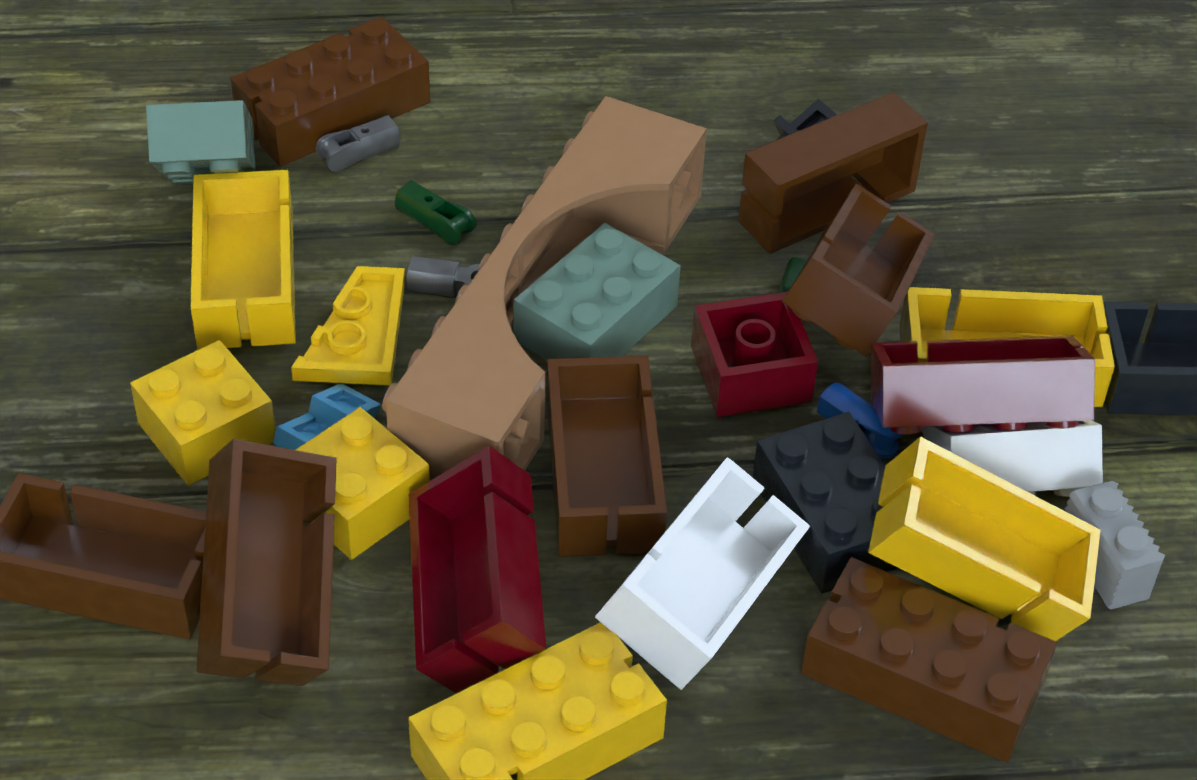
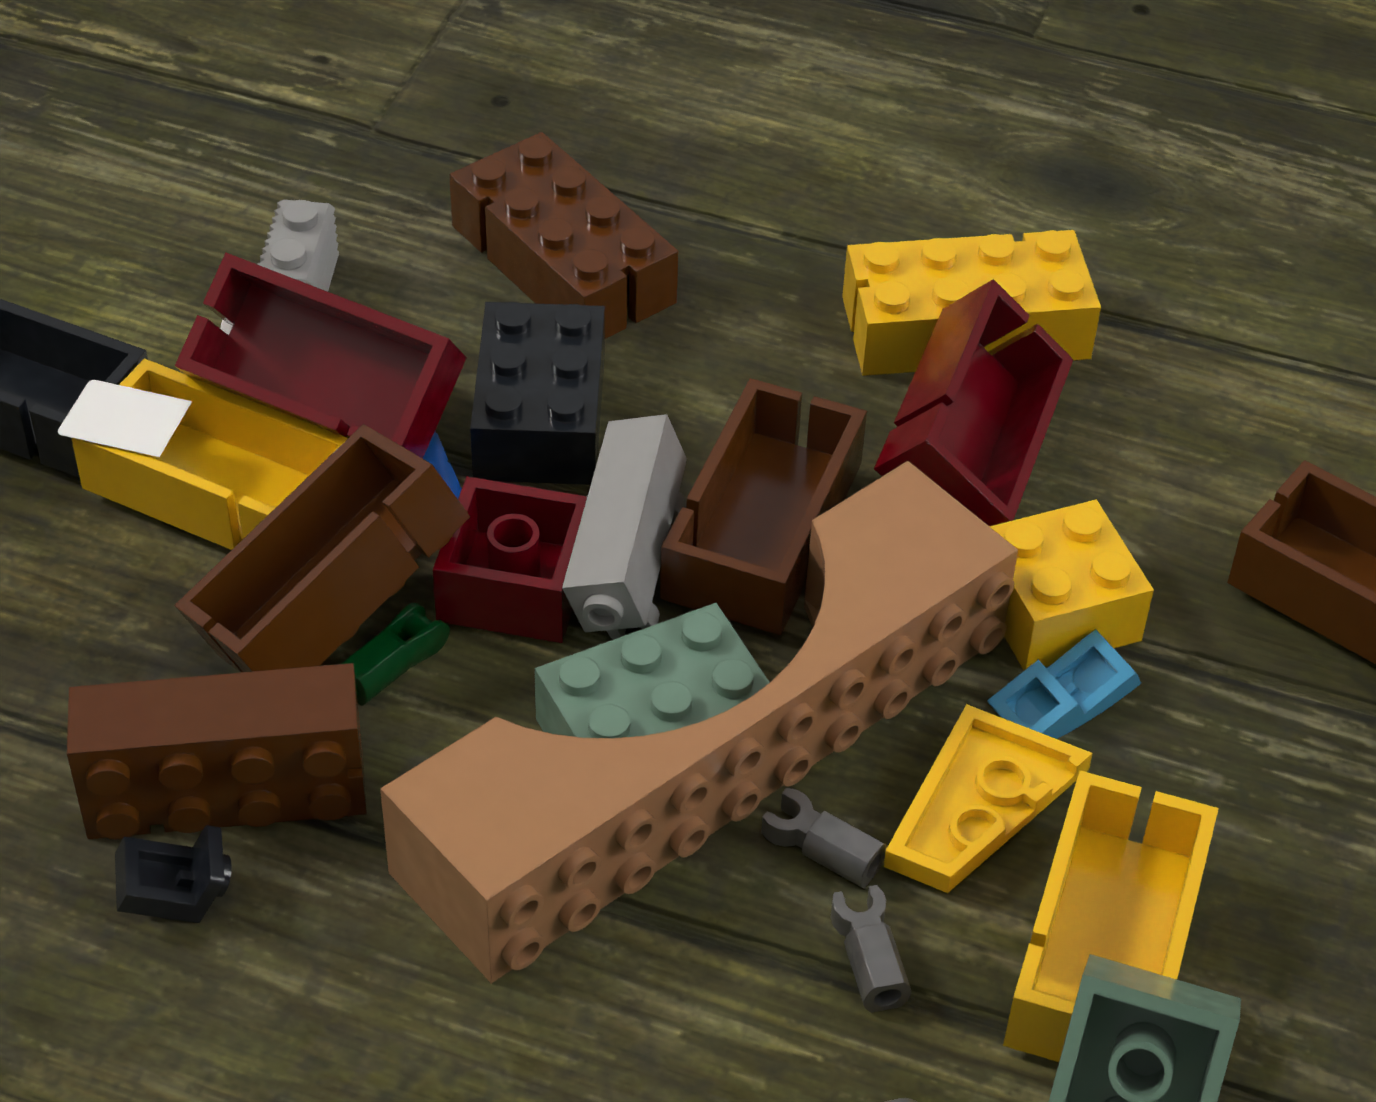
camera: 155 degrees left, 0 degrees up
yellow brick [130,340,276,486] -> none
reddish brown piece [196,439,337,686] -> none
dark green bar [395,180,477,245] -> none
white piece [595,457,810,690] -> none
yellow piece [868,436,1101,641] -> none
none -> white sticker [58,380,192,458]
none -> light grey brick [562,414,687,640]
none -> flat silver bar [831,885,911,1013]

